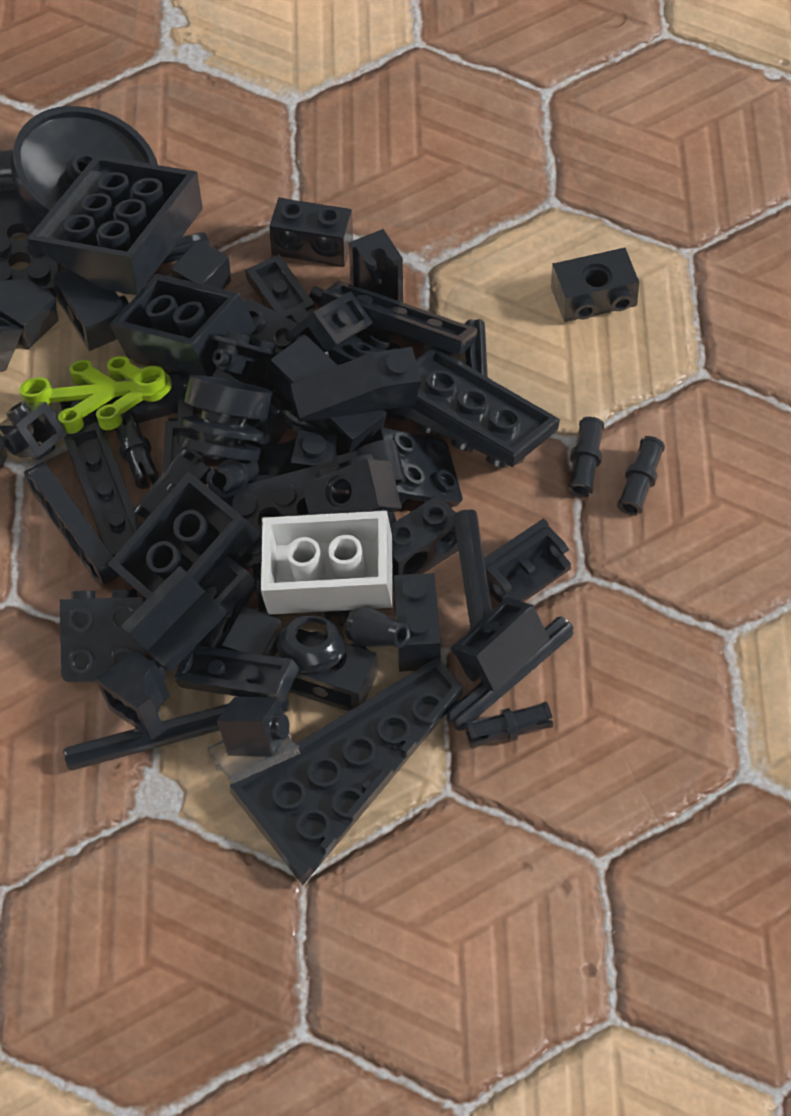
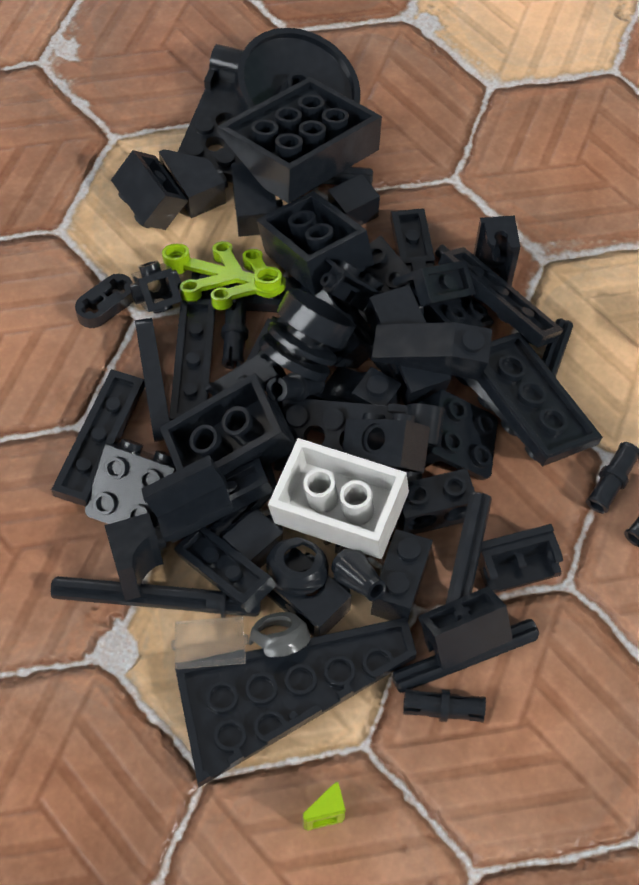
camera: 20 degrees right, 5 degrees up
black brick [217,697,290,757] -> none
black brick [269,197,353,267] -> none
none -> black plate [51,369,145,507]
none -> dark grey piece [248,612,311,658]
none -> lime slope [303,781,346,831]

